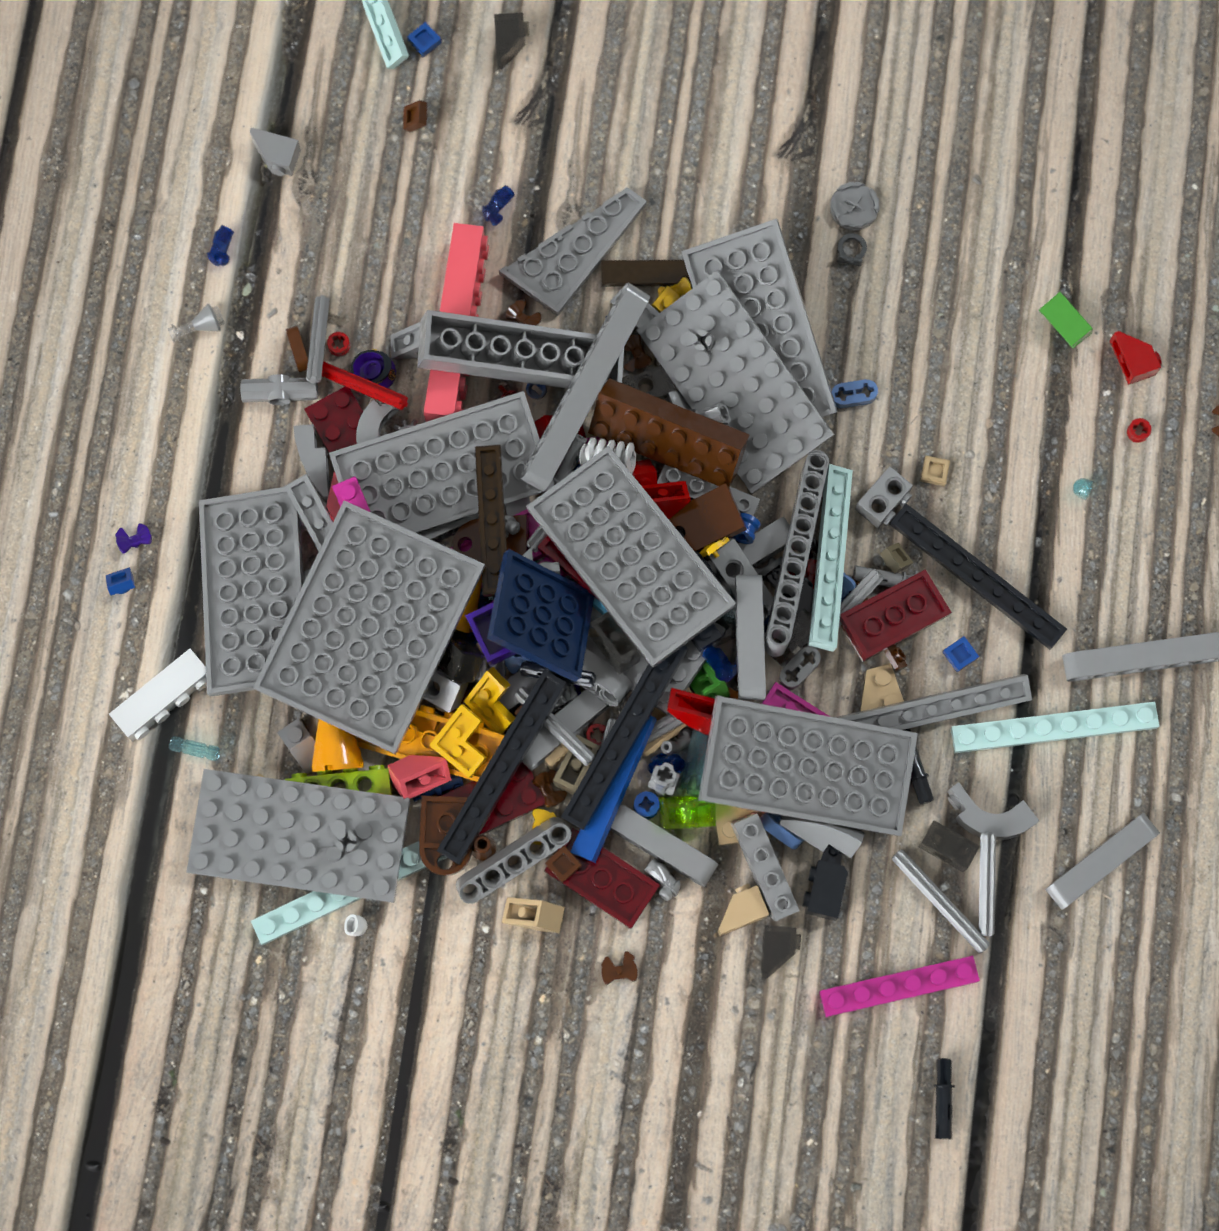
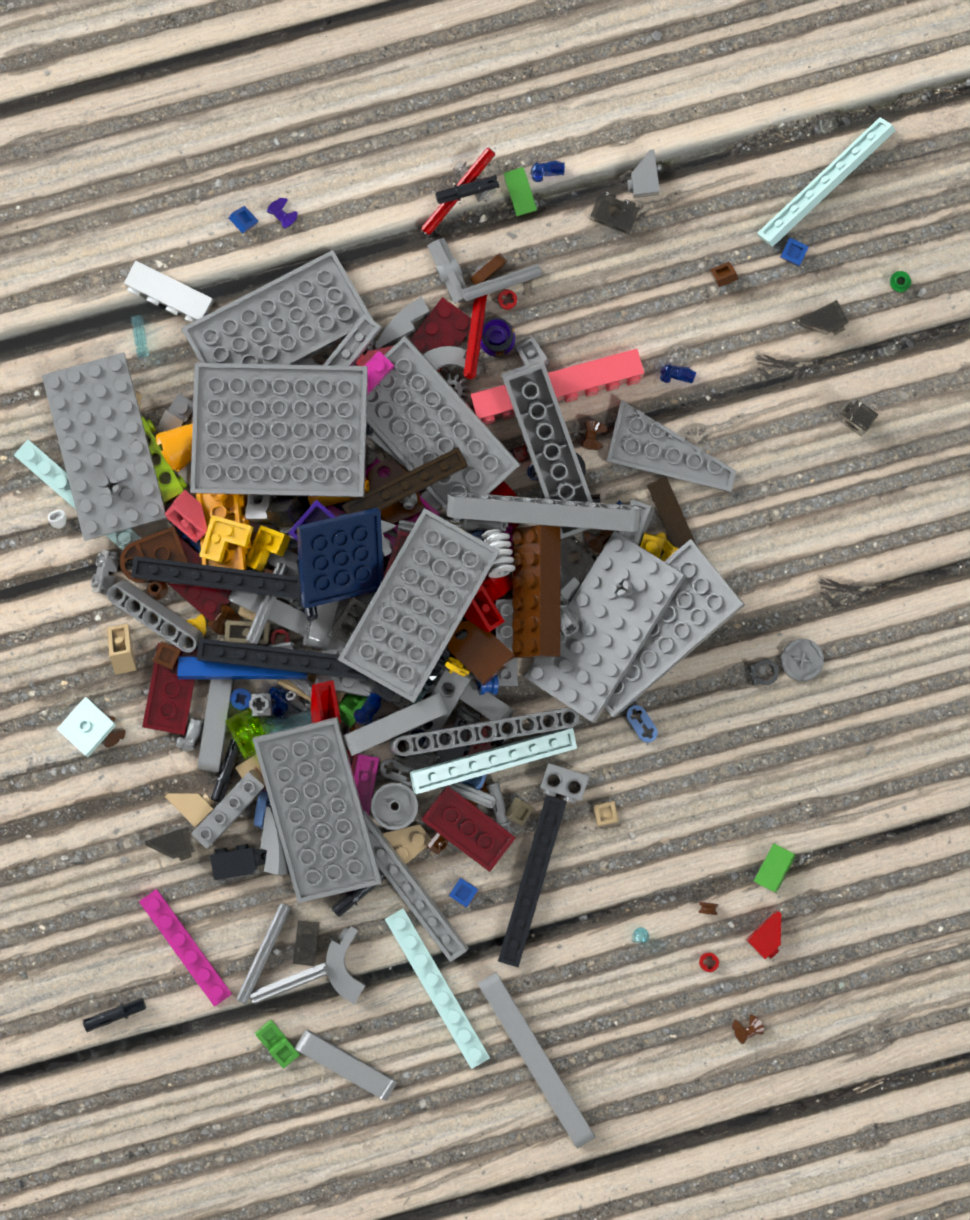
camera: 65 degrees right, 10 degrees up
none -> light aqua plate [57,697,116,757]
none -> light grey hinge [91,550,120,595]
none -> black axle [211,739,244,803]
none -> bright green slope [255,1019,300,1069]
none -> light grey wheel [371,782,419,830]
none -> red axle [421,147,495,235]
none -> black axle [435,174,499,204]
none -> bright green slope [503,167,537,216]
none -> clear smoke brick [590,192,639,235]
none -> reddish brown bush [698,902,719,915]
none -> clear smoke brick [840,400,879,436]

